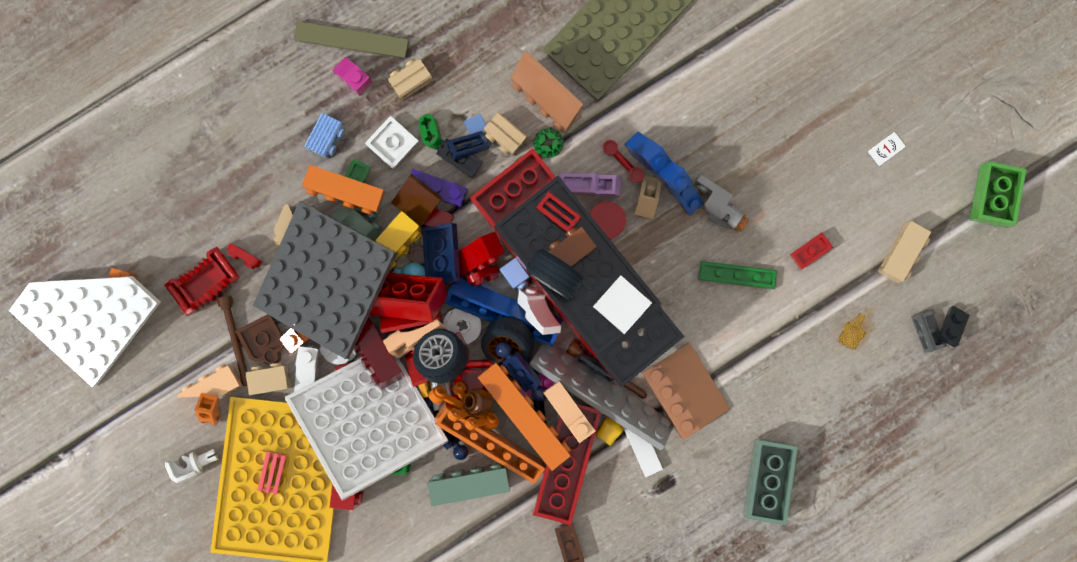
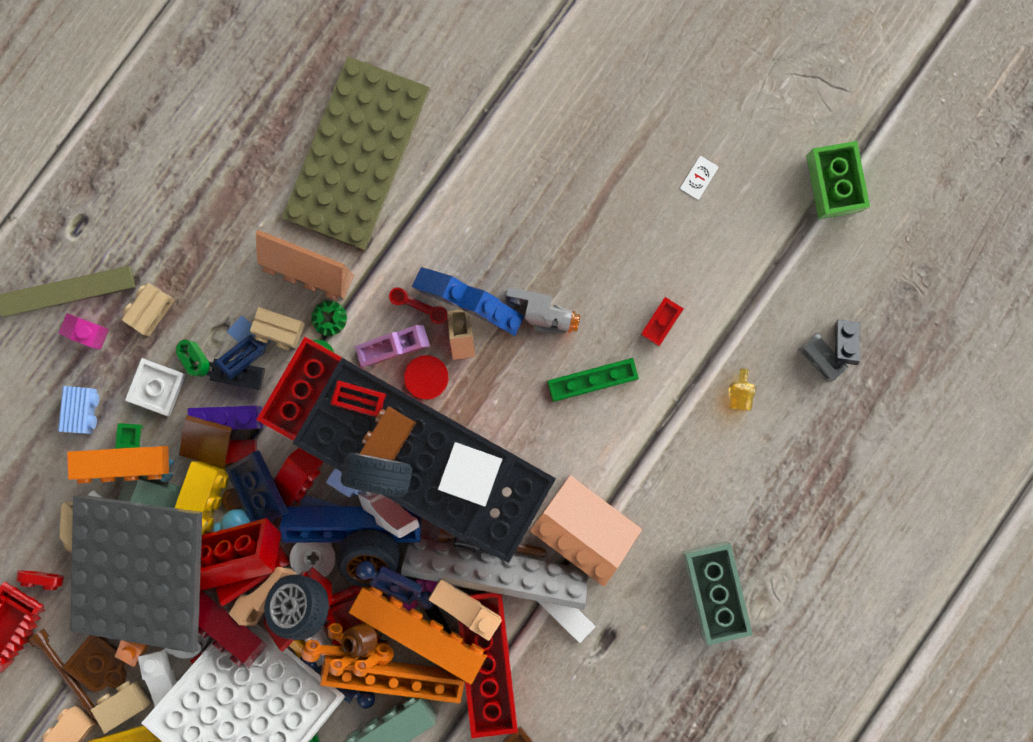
camera: 25 degrees left, 0 degrees up
red plate [466,265,500,287] -> none
yellow piece [595,417,624,446] -> none
tan brick [877,221,931,283] -> none

